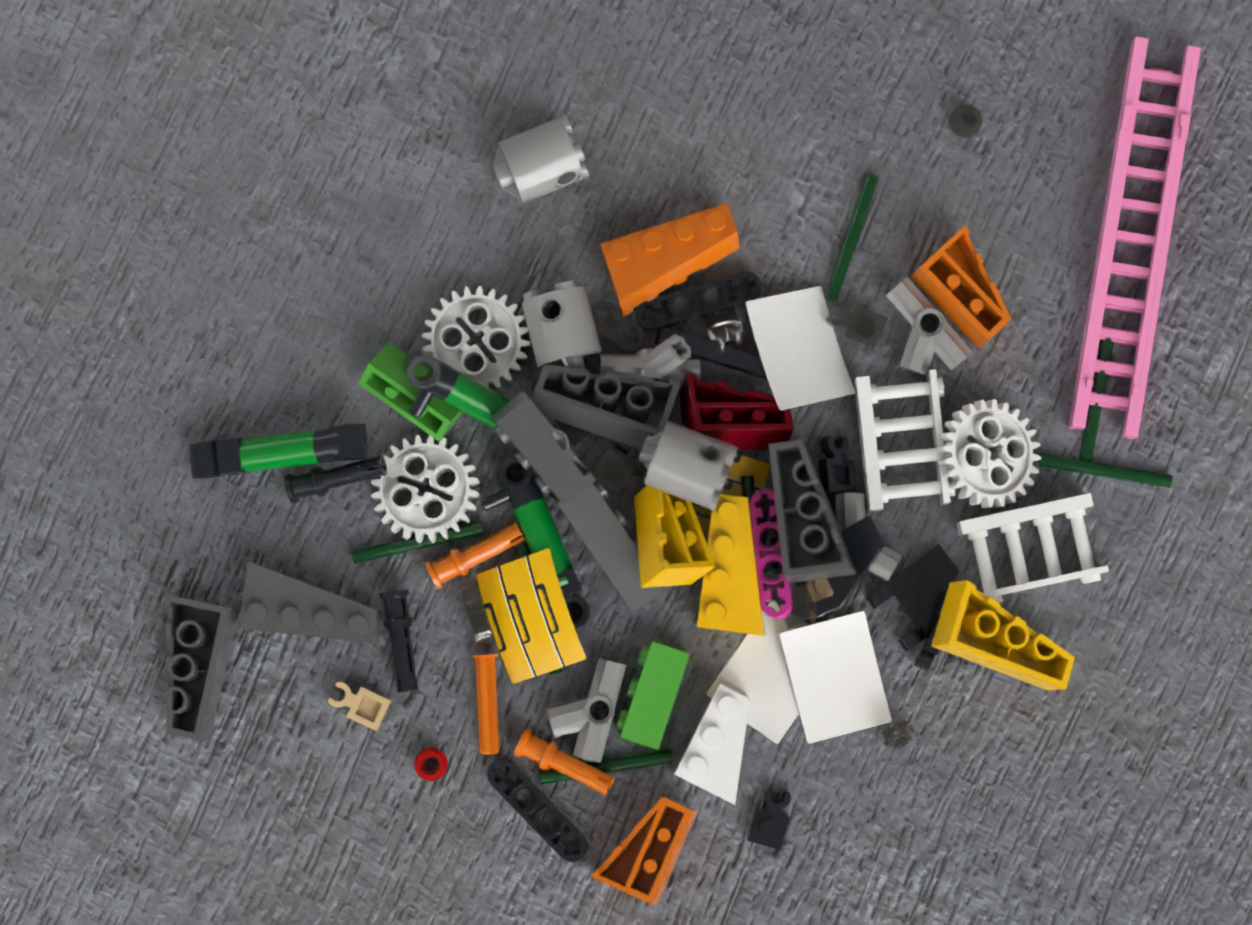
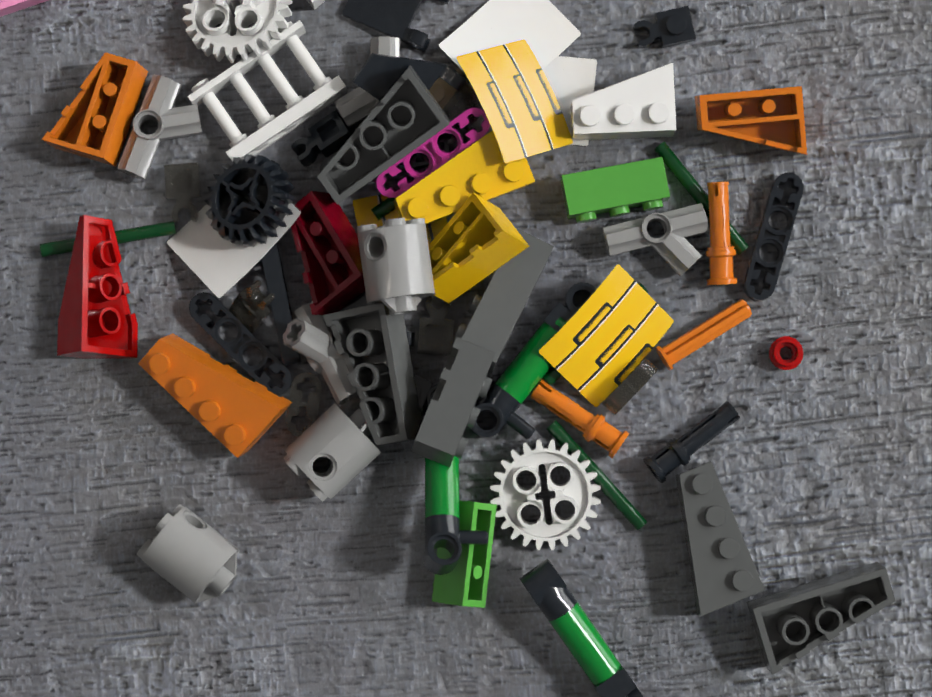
camera: 120 degrees left, 0 degrees up
black pin [284,454,388,504] -> none
tan plate [328,682,392,731] -> none
white gear [422,286,530,390] -> none
none -> red wedge [57,215,138,359]
none -> black gear [204,154,296,247]
none -> yellow sticker [456,40,573,163]

